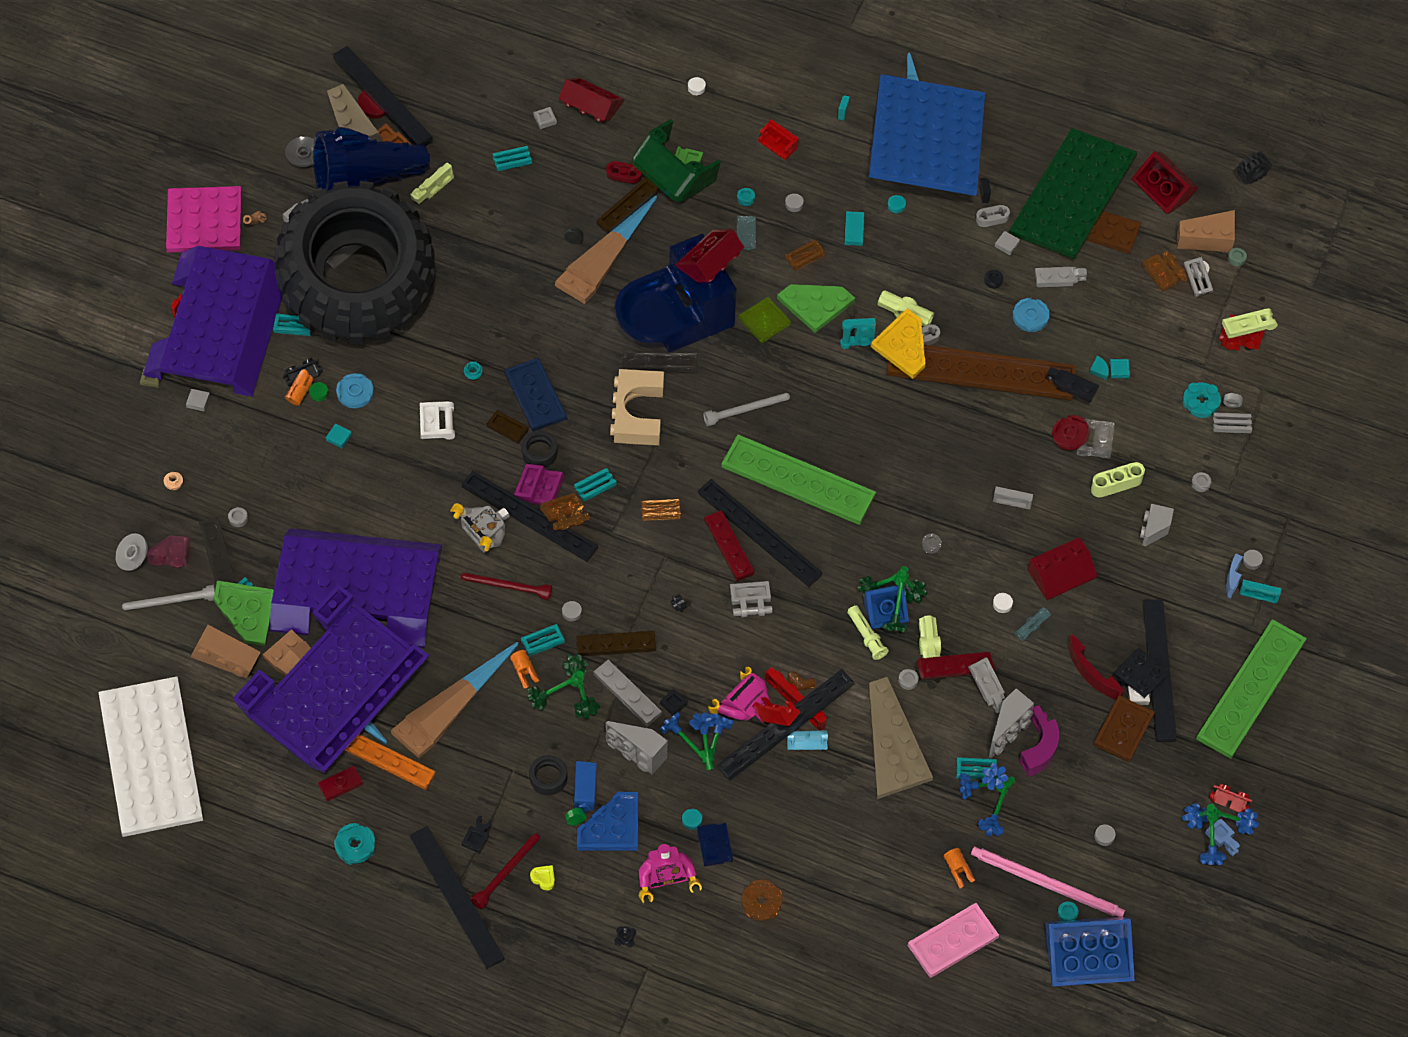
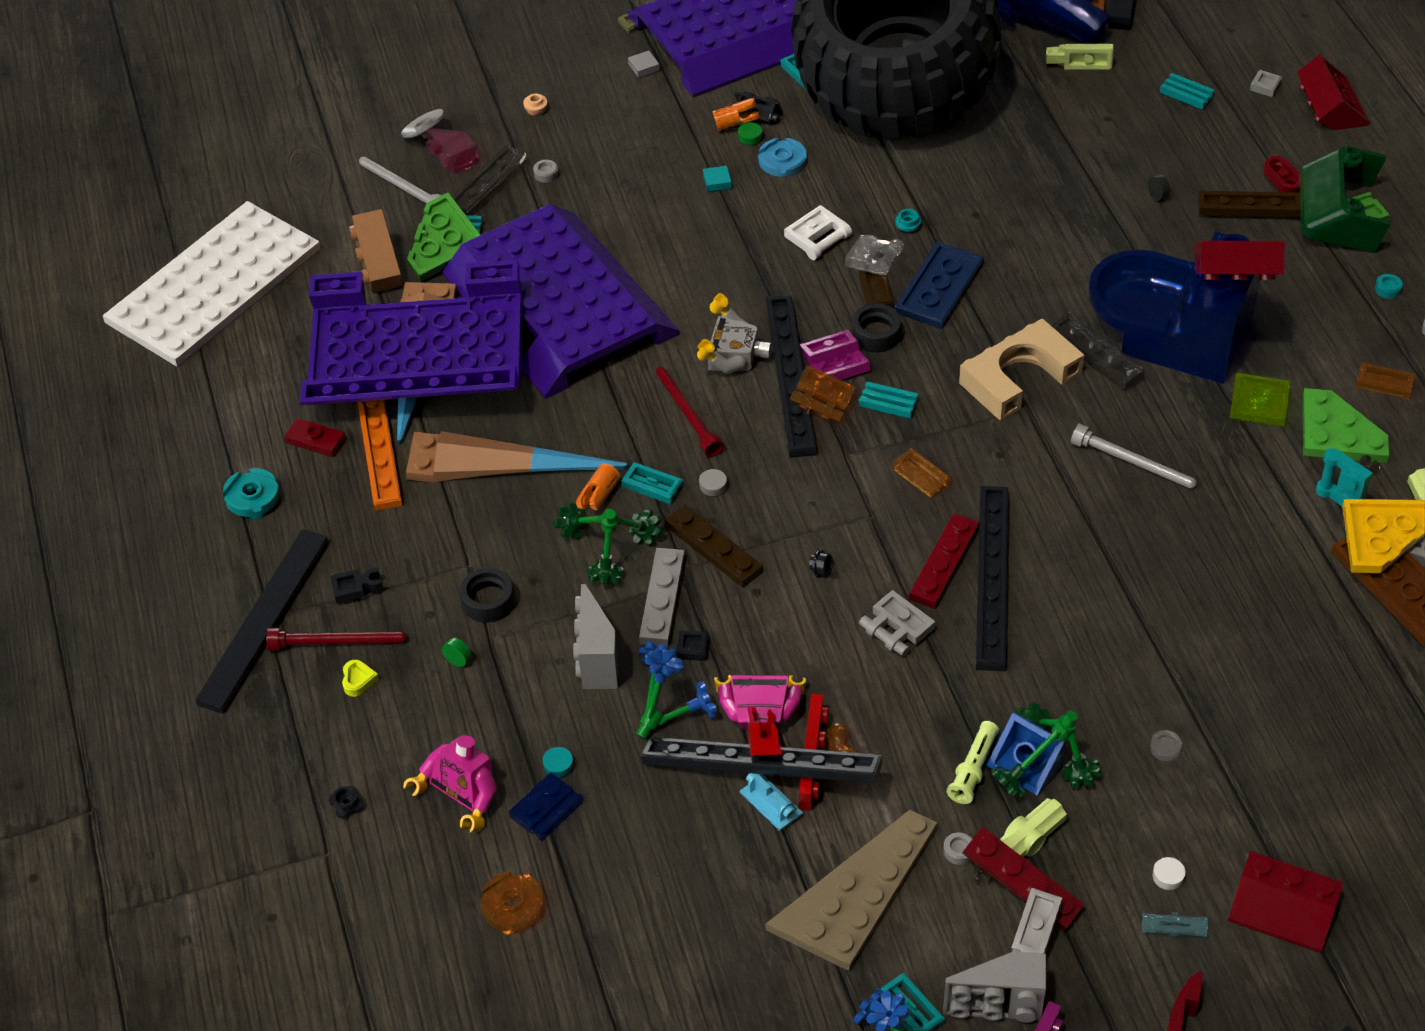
camera: 55 degrees right, 10 degrees down
medium nougat plate [555,195,657,304] -> none
blue slope [574,761,597,812] -> none
blue plate [577,792,638,851] -> none
bright green plate [722,435,876,525] -> none
clear light blue slope [737,216,756,249] -> none
light grey tile [993,486,1033,509] -> none
none -> clear plate [844,235,904,275]

